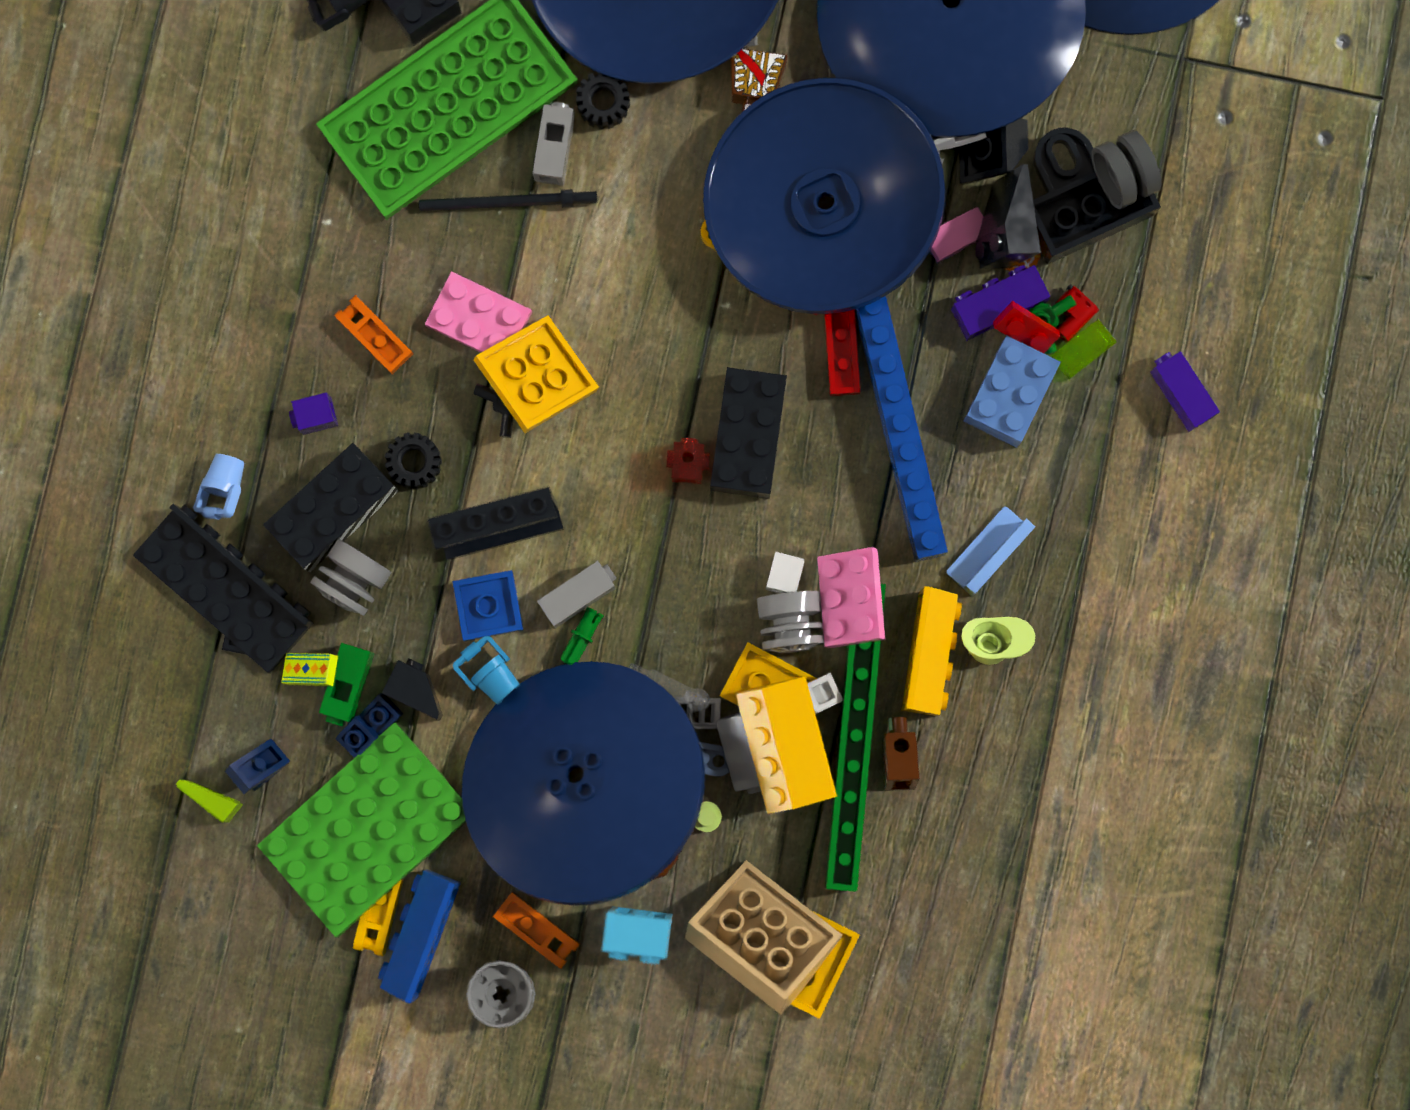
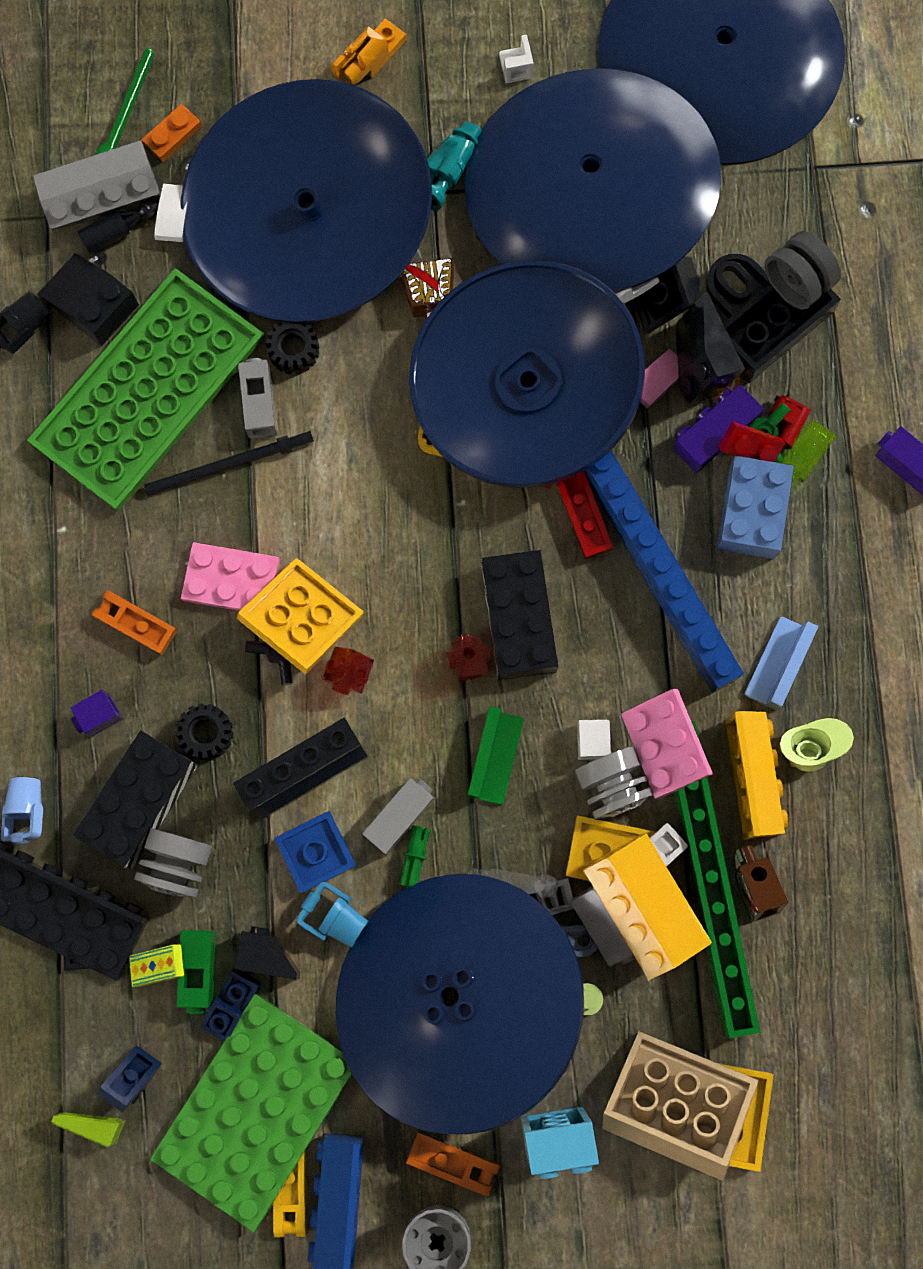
camera: 15 degrees left, 5 degrees down
none -> clear red brick [322,646,374,696]
none -> green panel [468,706,524,805]

